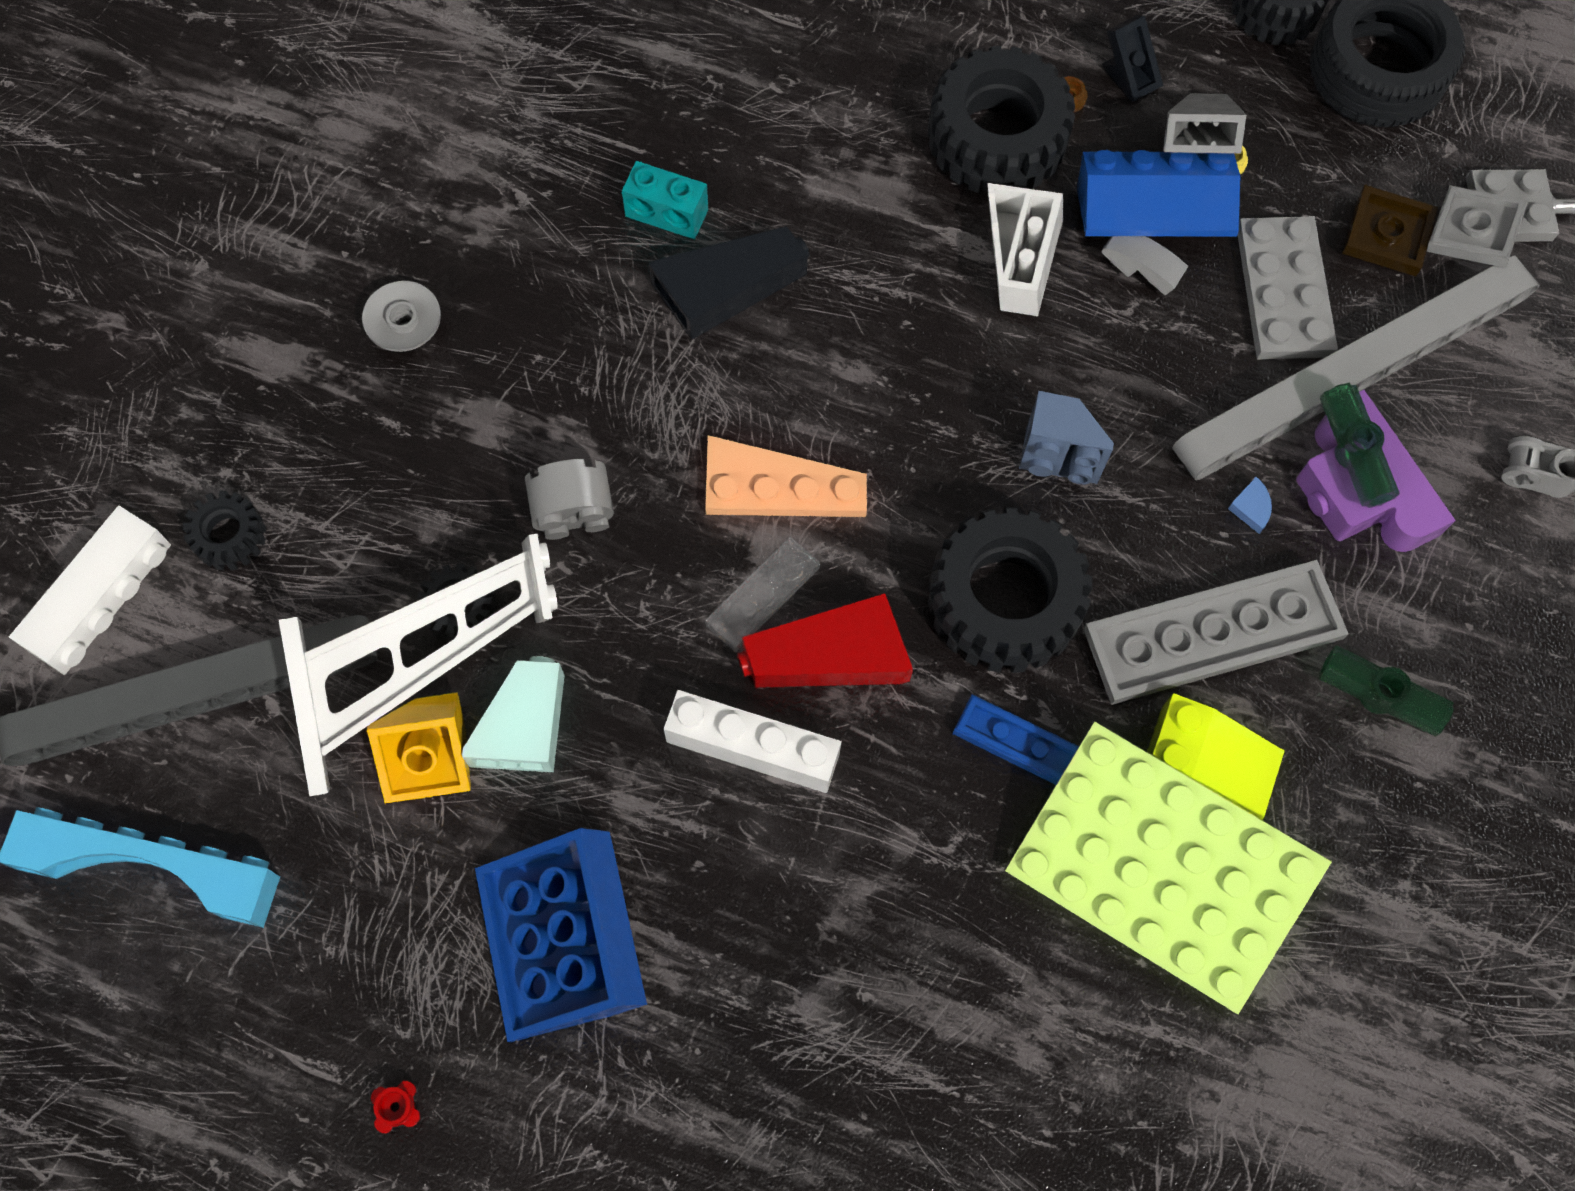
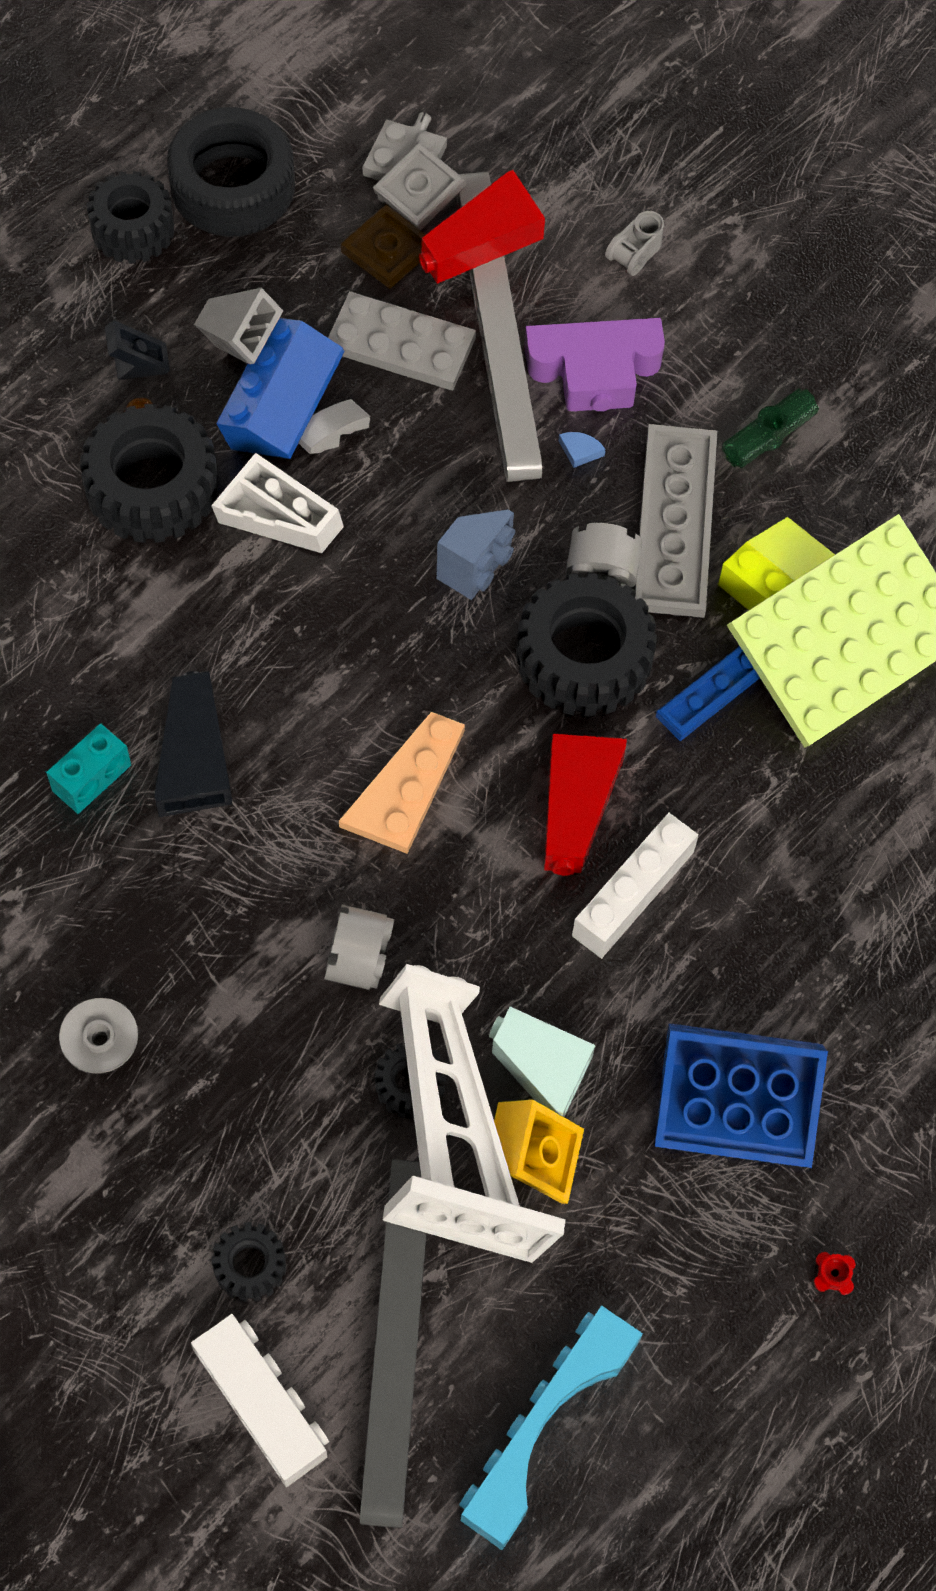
camera: 70 degrees left, 5 degrees down
clear plate [705,536,820,653] -> none
clear green piece [1320,382,1400,508] -> none
none -> red slope [419,170,545,284]
none -> light grey brick [566,523,642,588]

